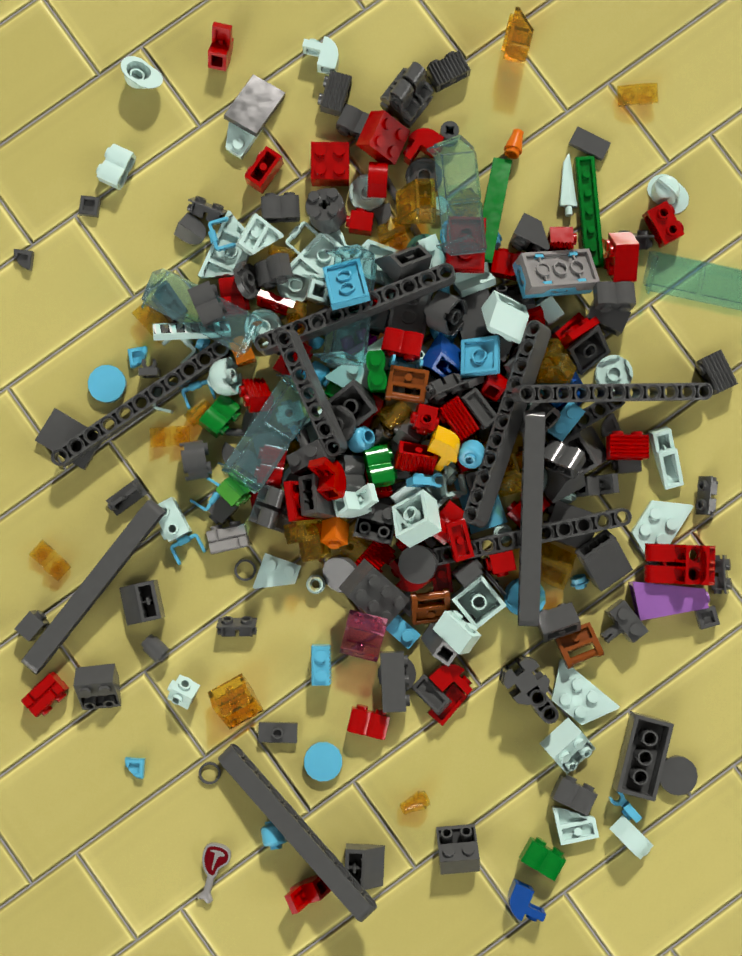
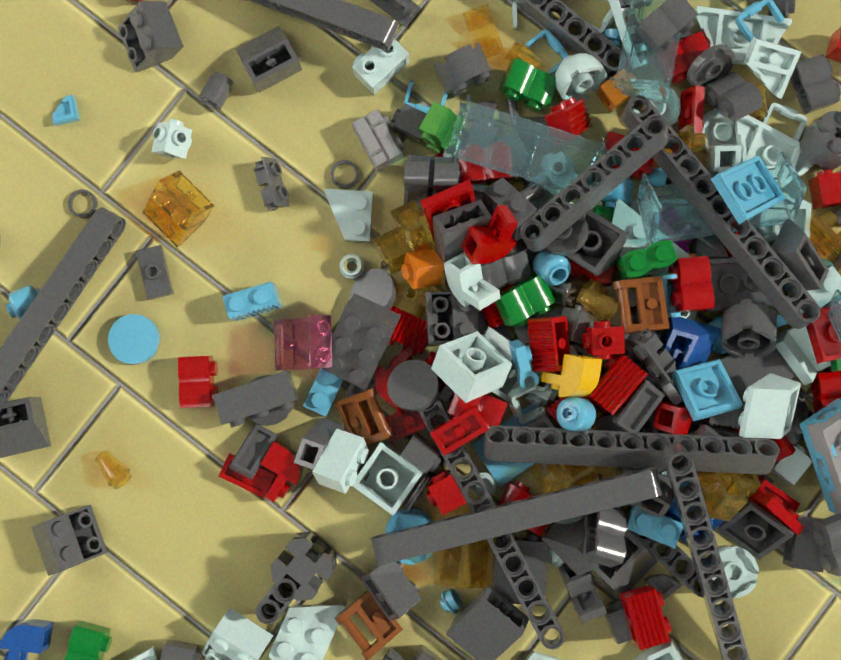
camera: 75 degrees right, 0 degrees up
medium azure piece [170,534,206,565] -> none

